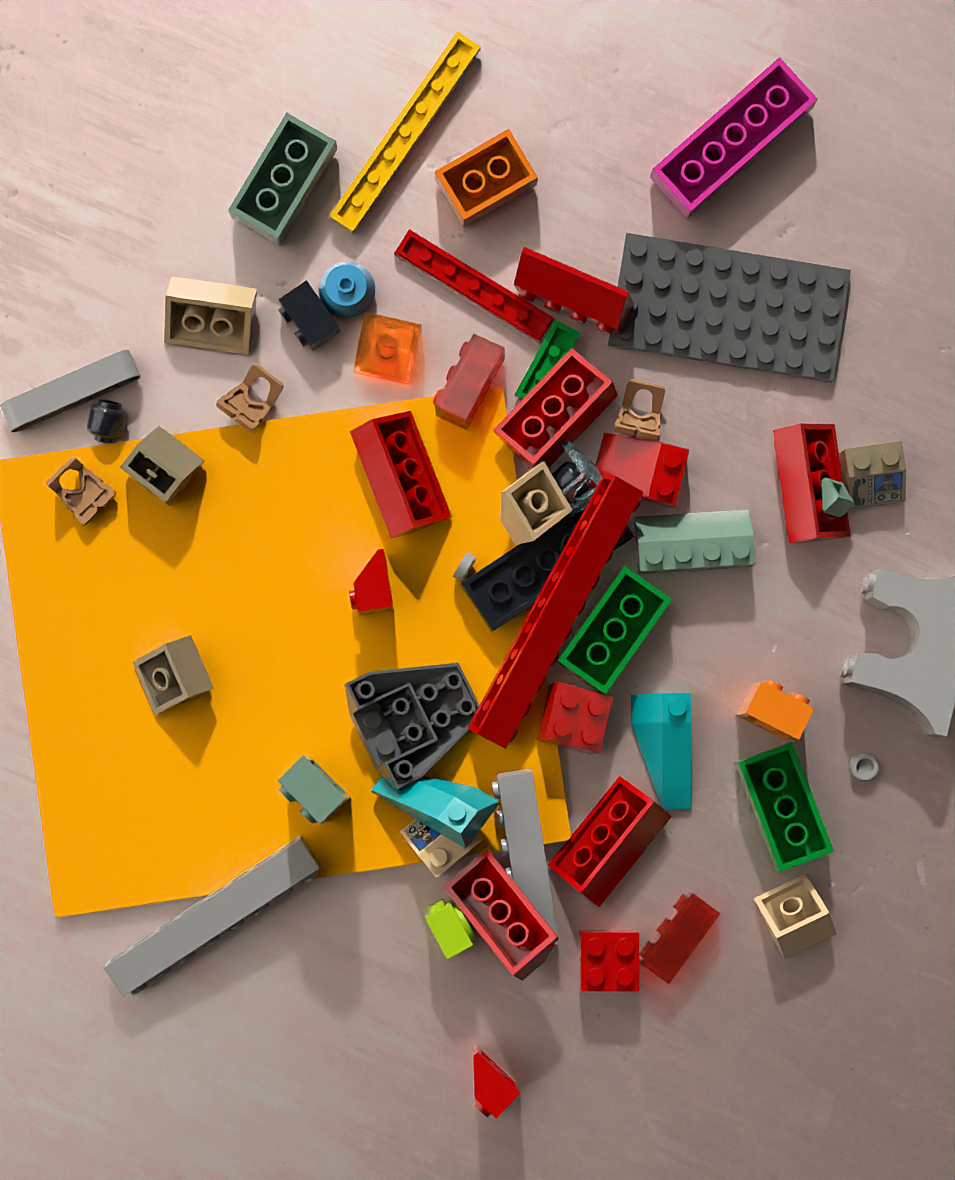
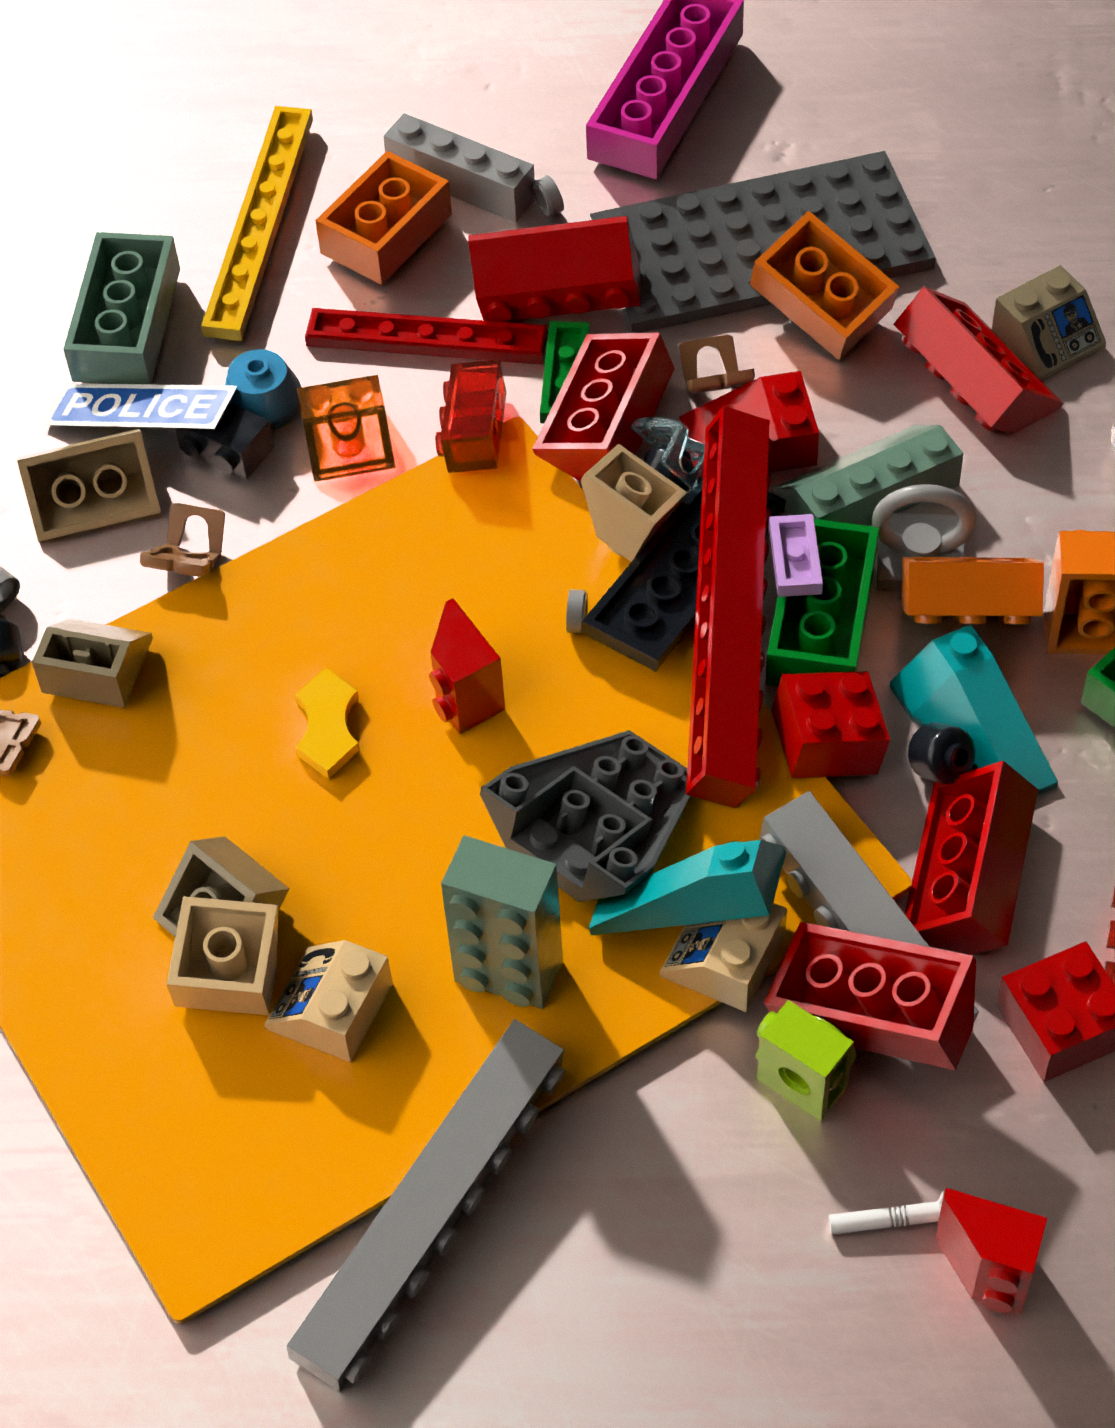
camera: 15 degrees left, 30 degrees down
red slope [350,411,452,539] -> none
sand green slope [822,478,854,517] -> none
none -> sticker [42,383,237,429]
none -> tan slope [166,896,279,1015]
none -> tan slope [264,940,393,1063]
none -> yellow tile [295,667,360,780]
none -> light grey brick [383,113,535,222]
none -> light grey tile [532,175,564,216]
none -> orange brick [750,210,900,360]
none -> lavender plate [769,514,823,597]
none -> white piece [828,1191,944,1235]
none -> light grey tile [872,484,977,591]
none -> orange brick [901,557,1044,624]
none -> black head [908,722,976,784]

